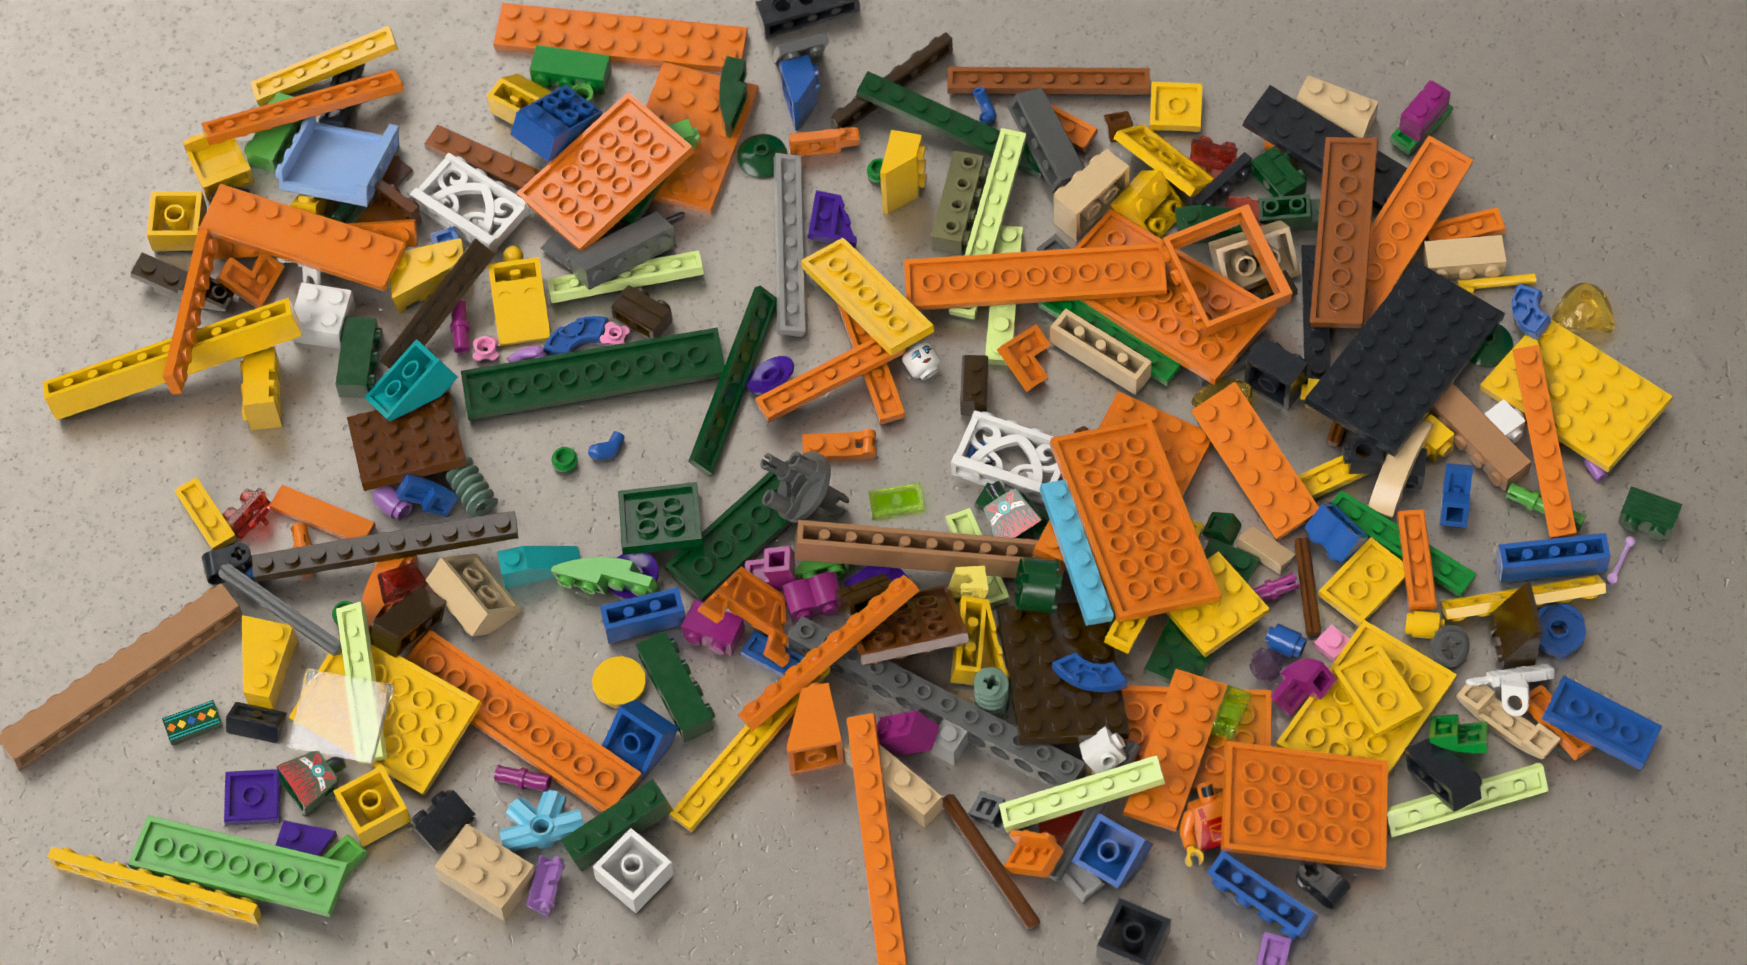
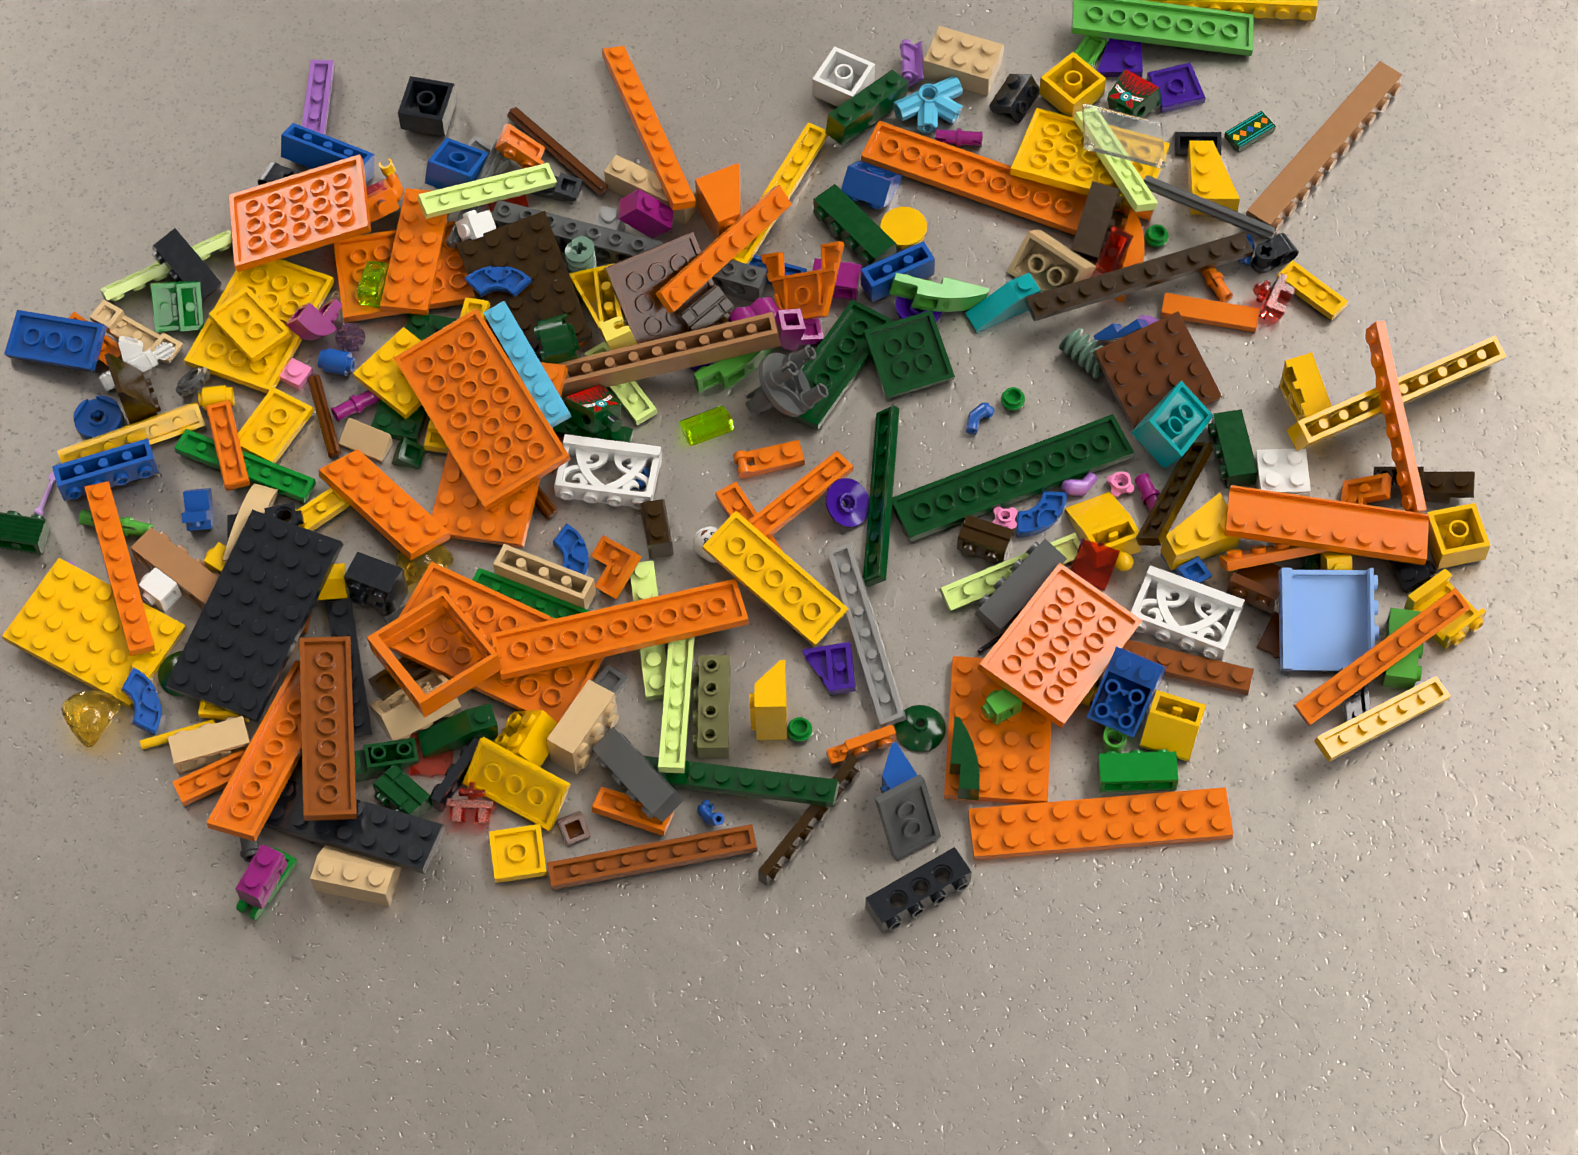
camera: 165 degrees right, 0 degrees up
blue brick [1304,502,1368,563] -> none
none -> blue tile [553,523,589,576]
none -> clear red piece [1070,538,1120,592]

